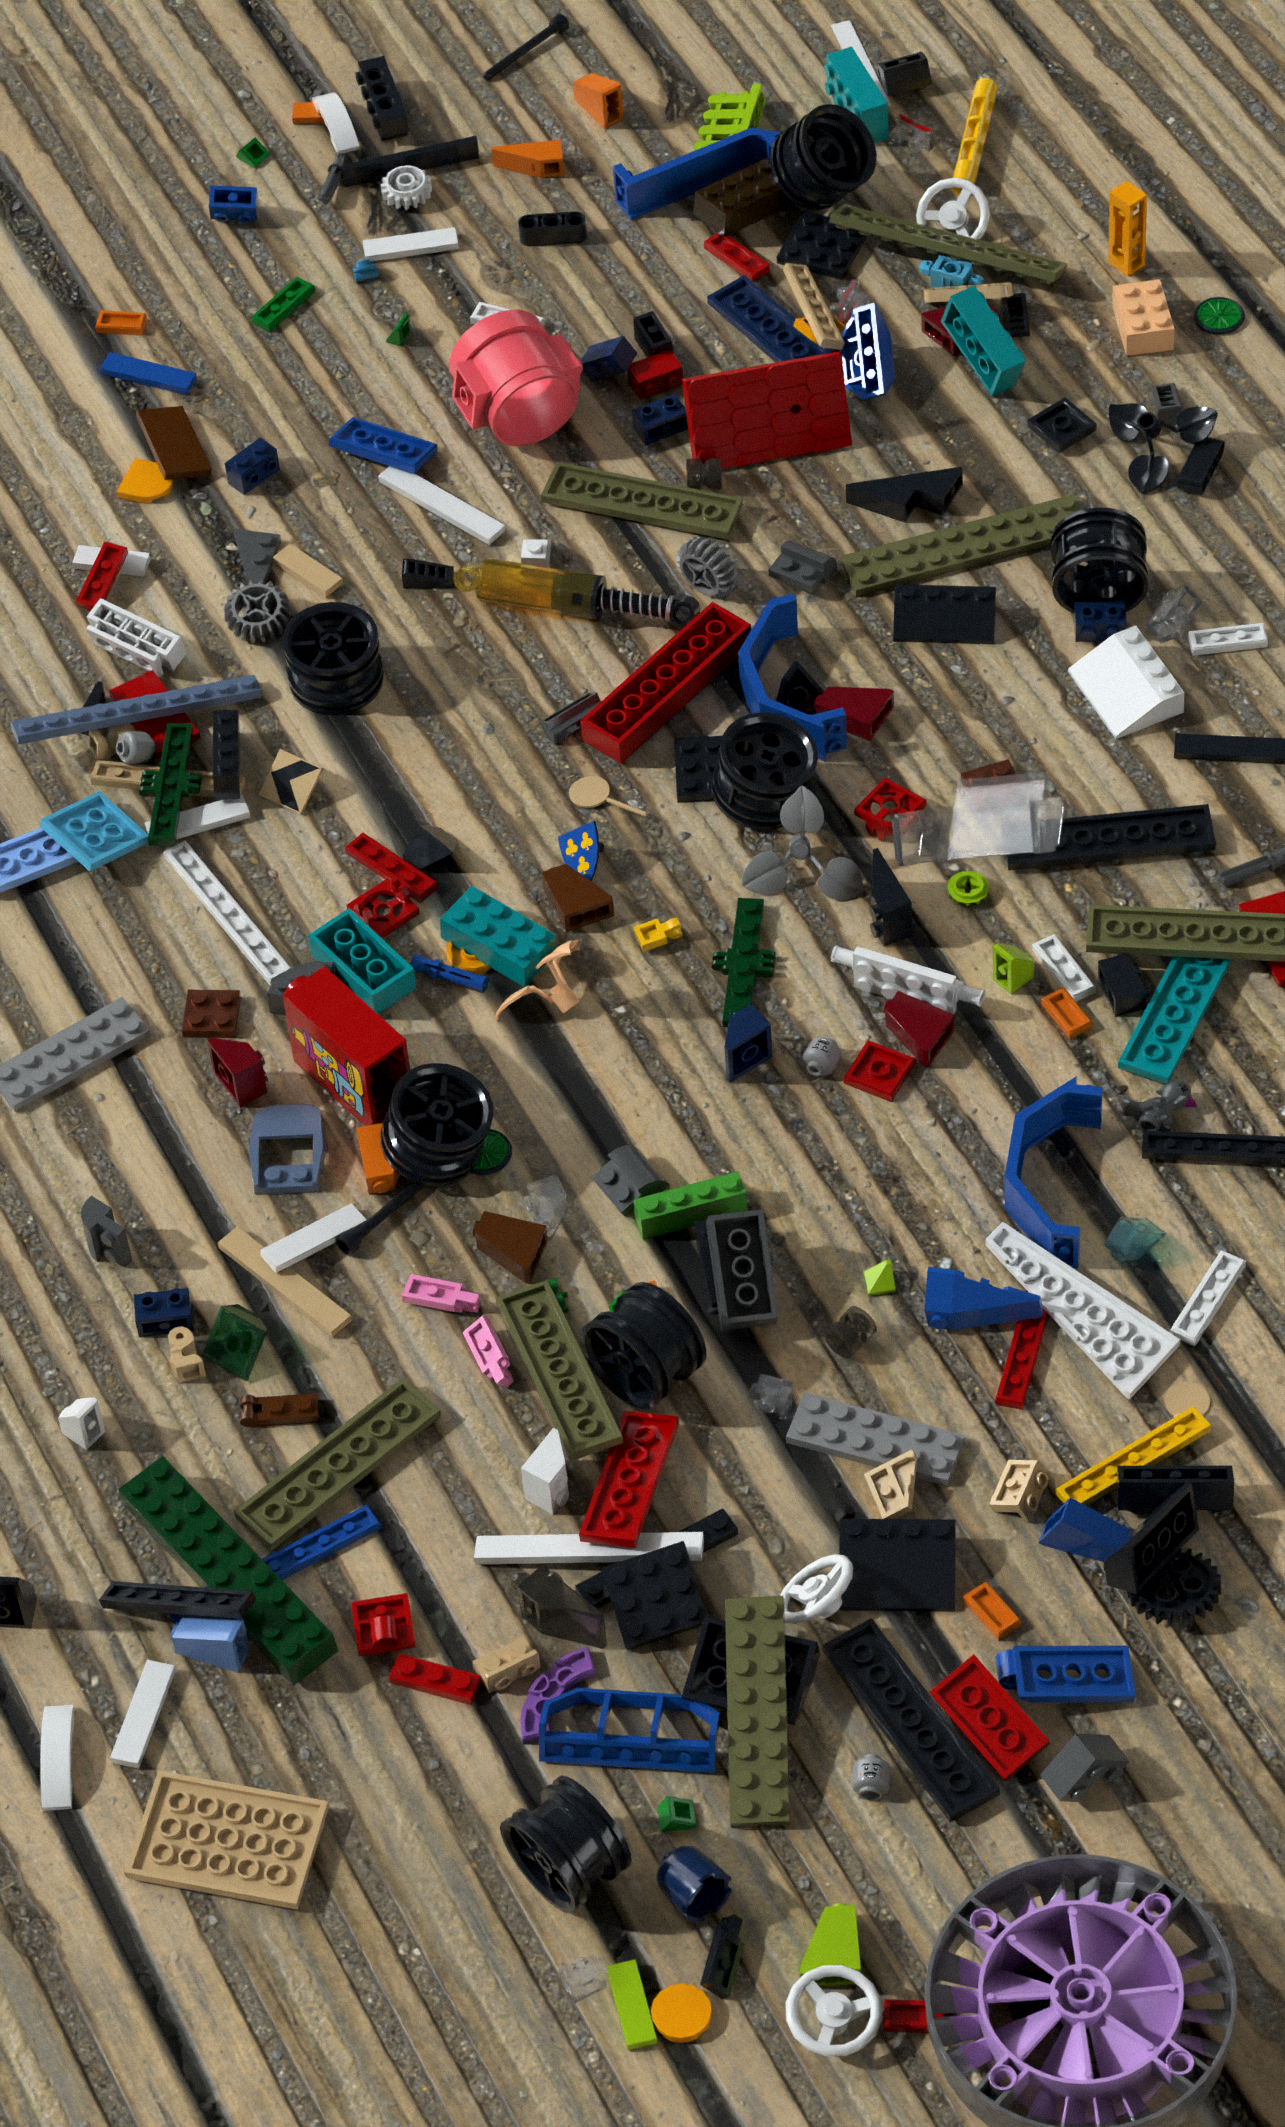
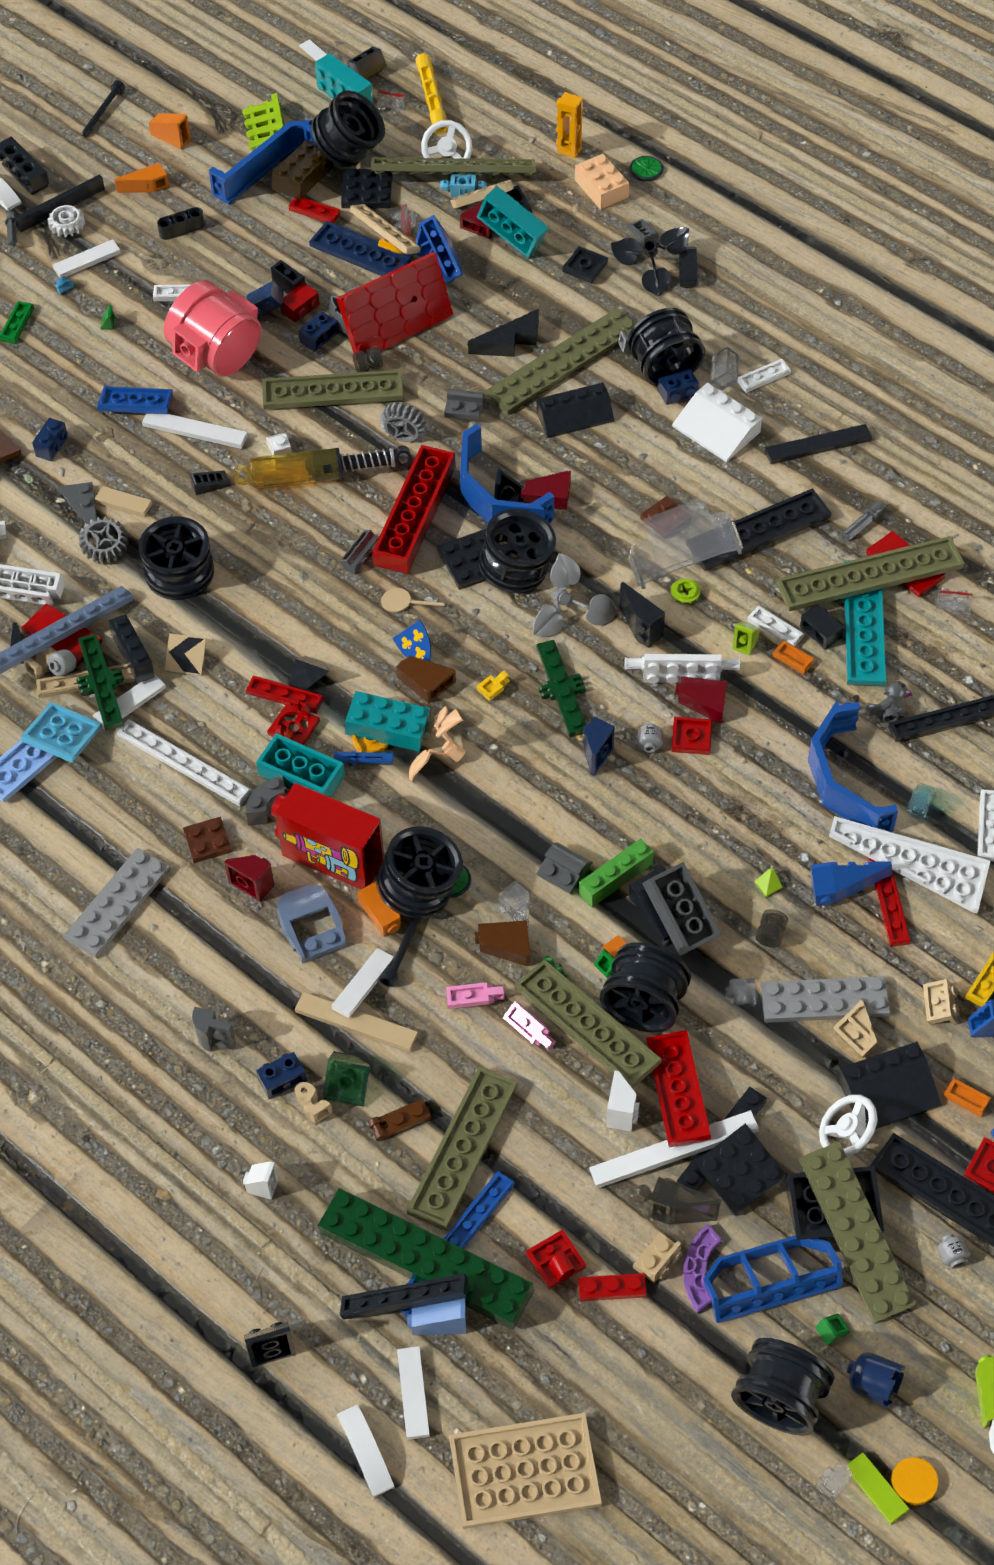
camera: 25 degrees left, 5 degrees up
black hinge [700,1914,744,1999] -> none
red piece [854,778,927,841] -> none

